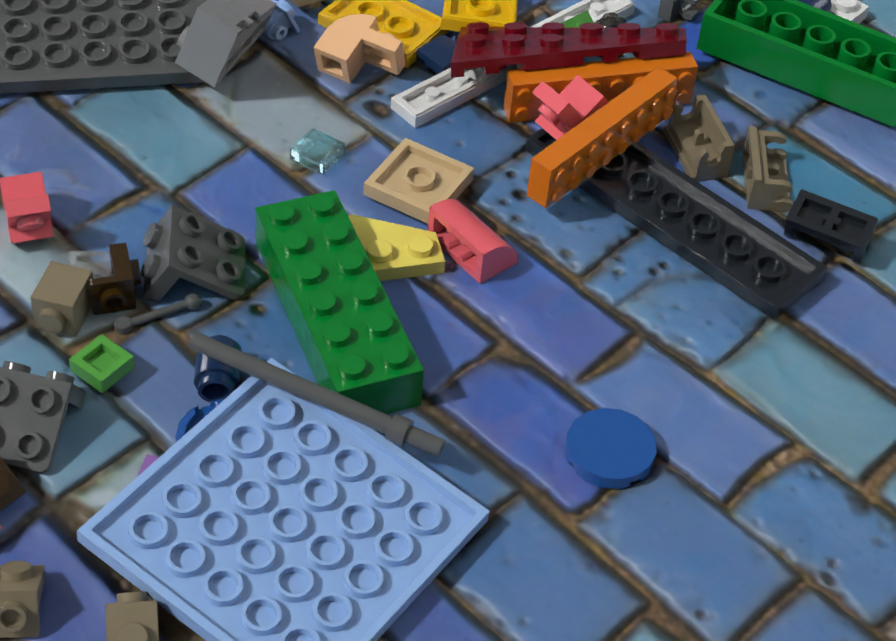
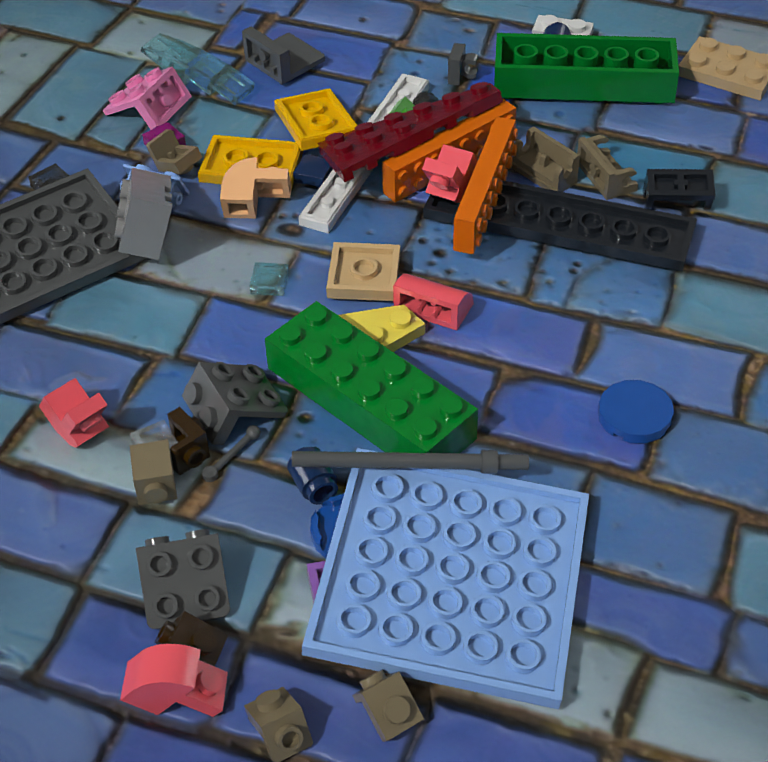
camera: 20 degrees left, 0 degrees up
bright green plate [69,334,135,394] -> none

